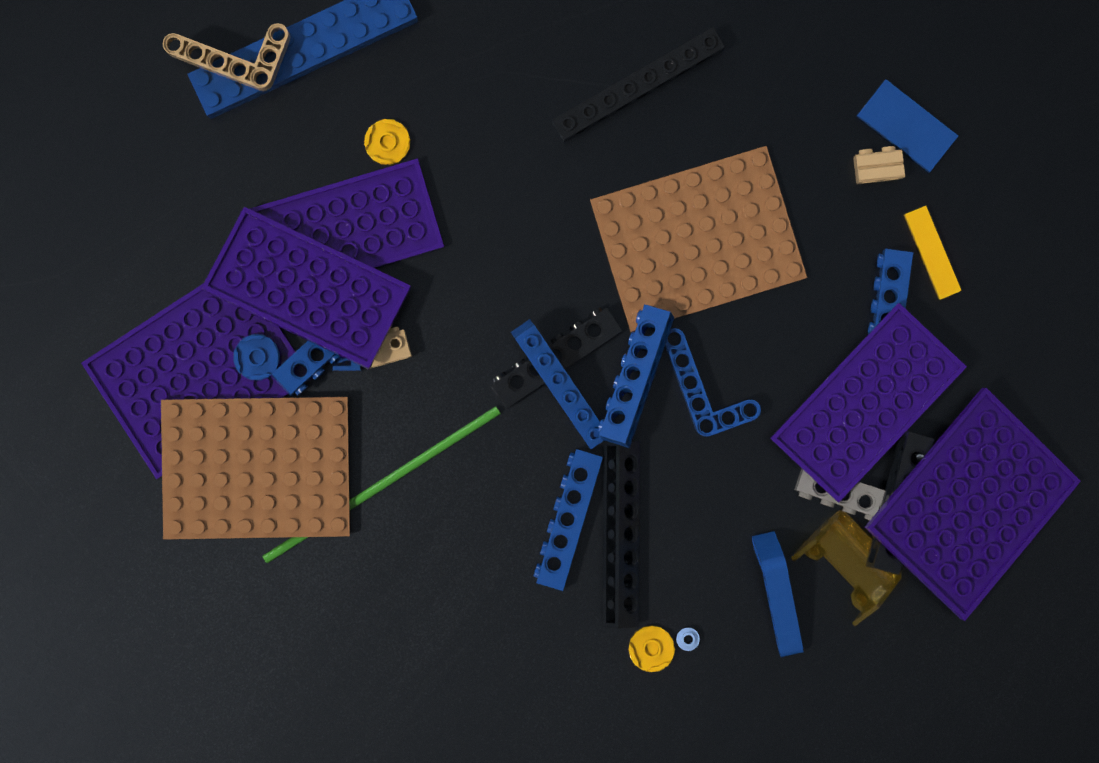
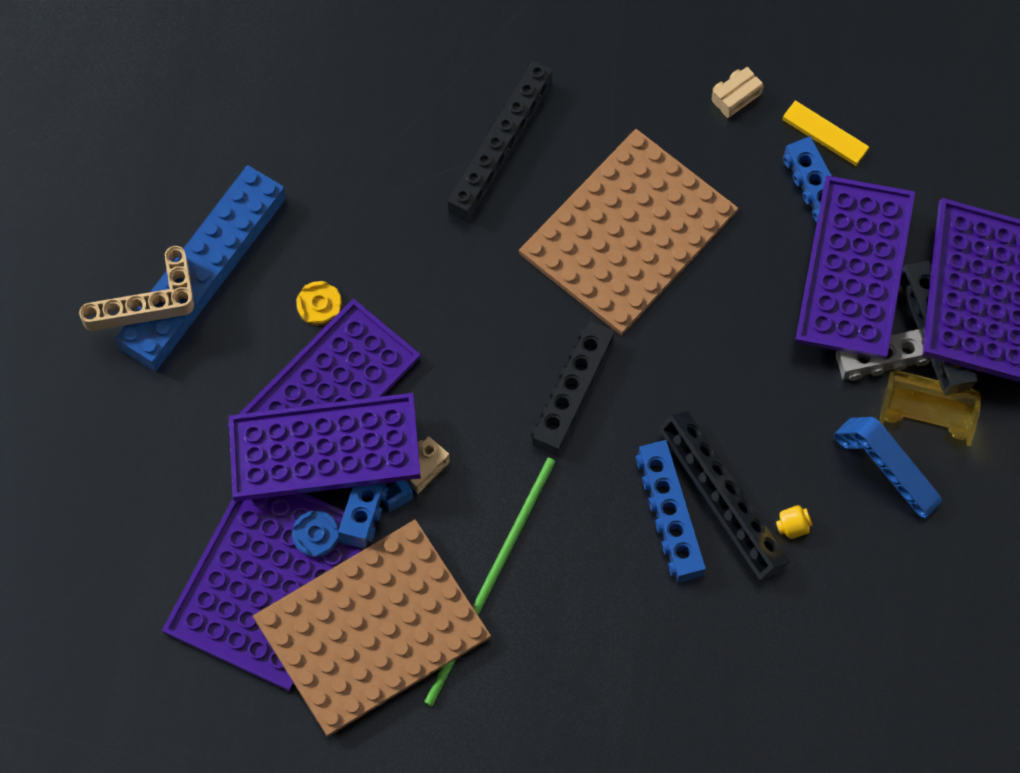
camera: 30 degrees left, 20 degrees down
blue brick [511,319,604,449] -> none
blue brick [598,304,674,448] -> none
yellow tile [628,625,675,672] -> none
blue beam [665,328,761,436] -> none
light blue plate [676,627,700,651] -> none
blue tile [857,79,958,173] -> none
none -> yellow head [776,505,813,539]

